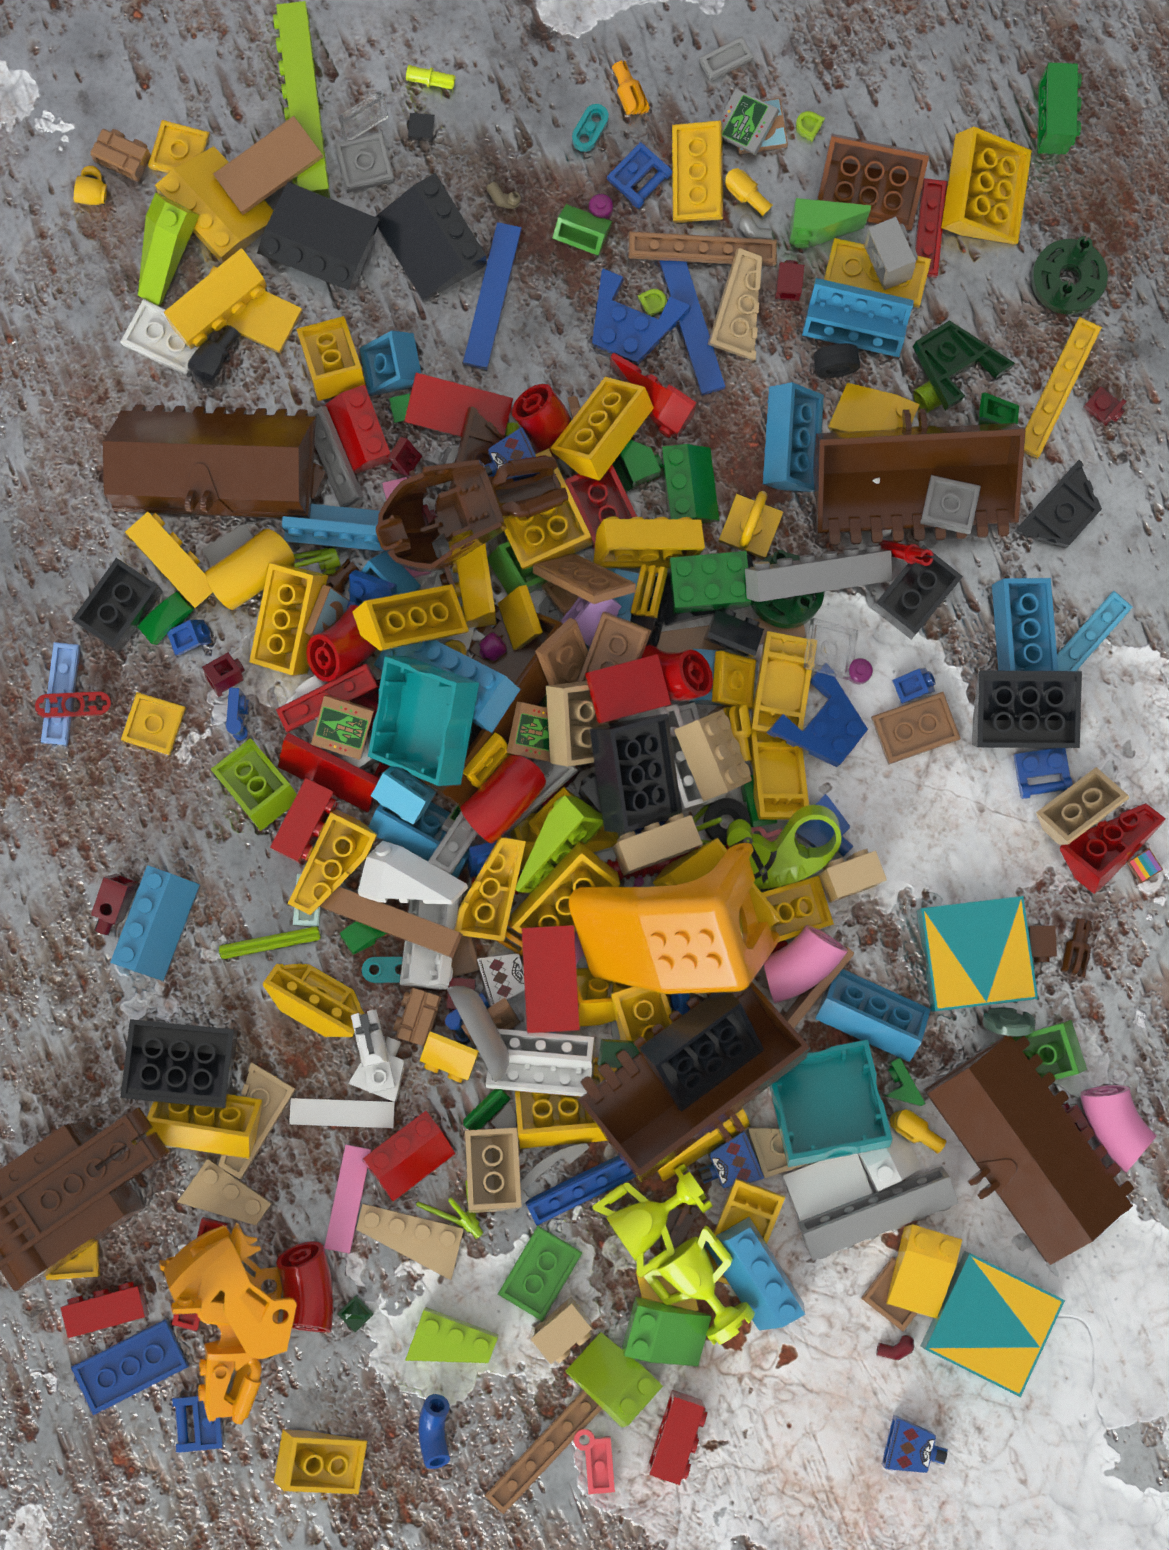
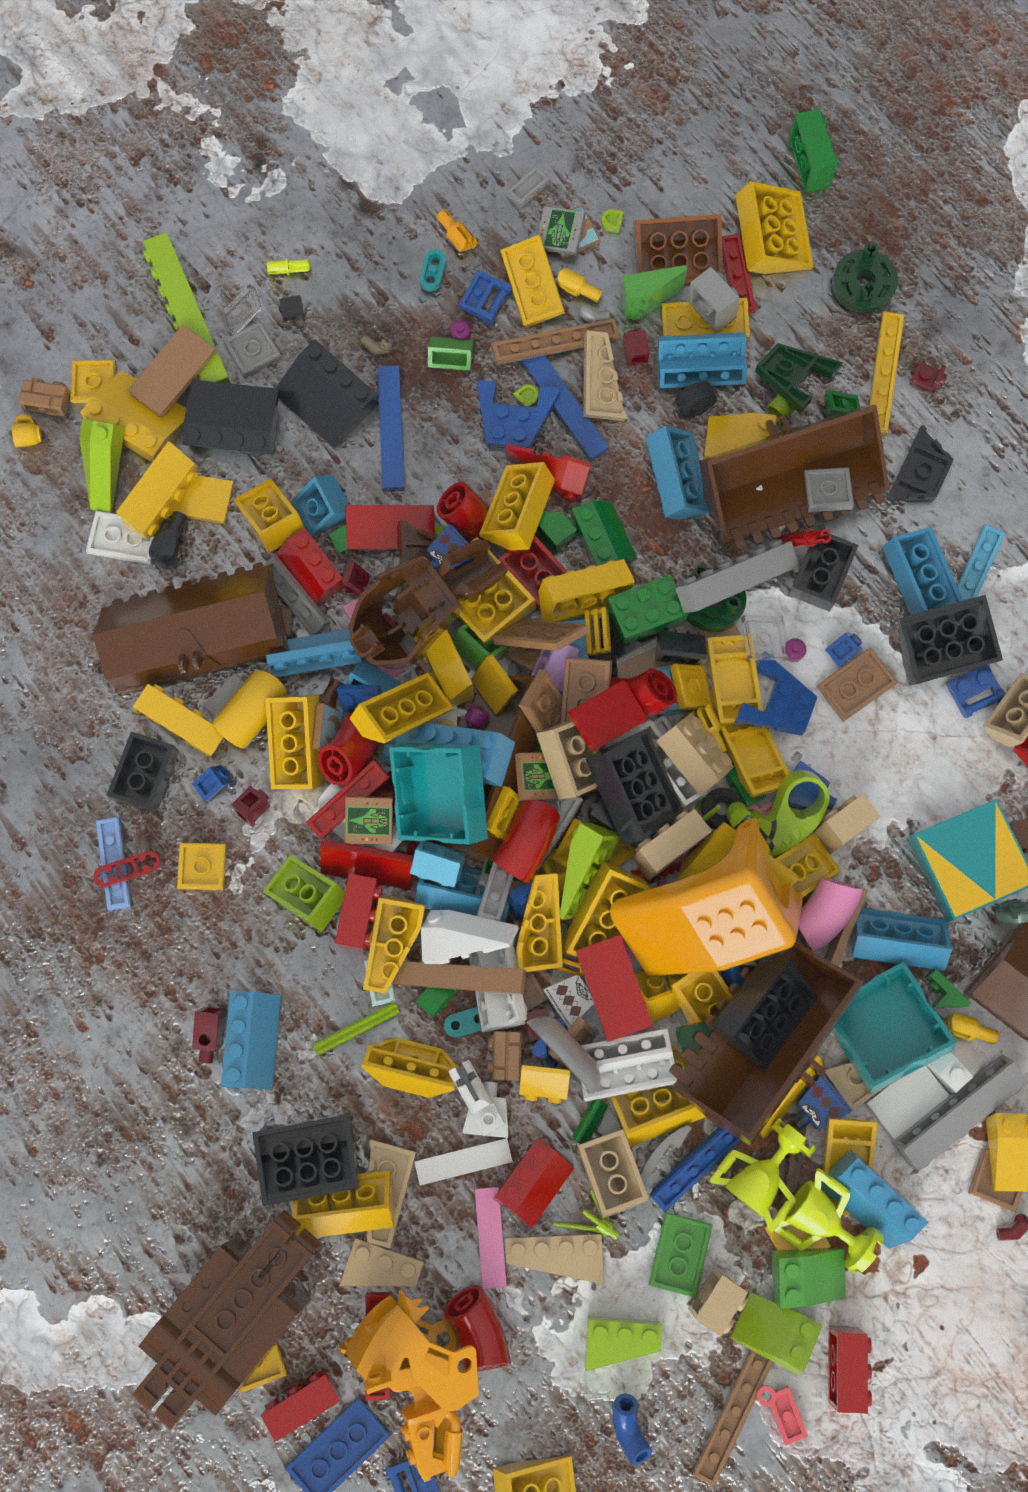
camera: 10 degrees left, 5 degrees down
green slope [137,591,194,645] -> none
blue plate [226,688,250,741] -> none
lime plant [294,547,341,575] -> none
dark green tile [337,1294,375,1333] -> none
yellow tile [718,491,783,559] -> none

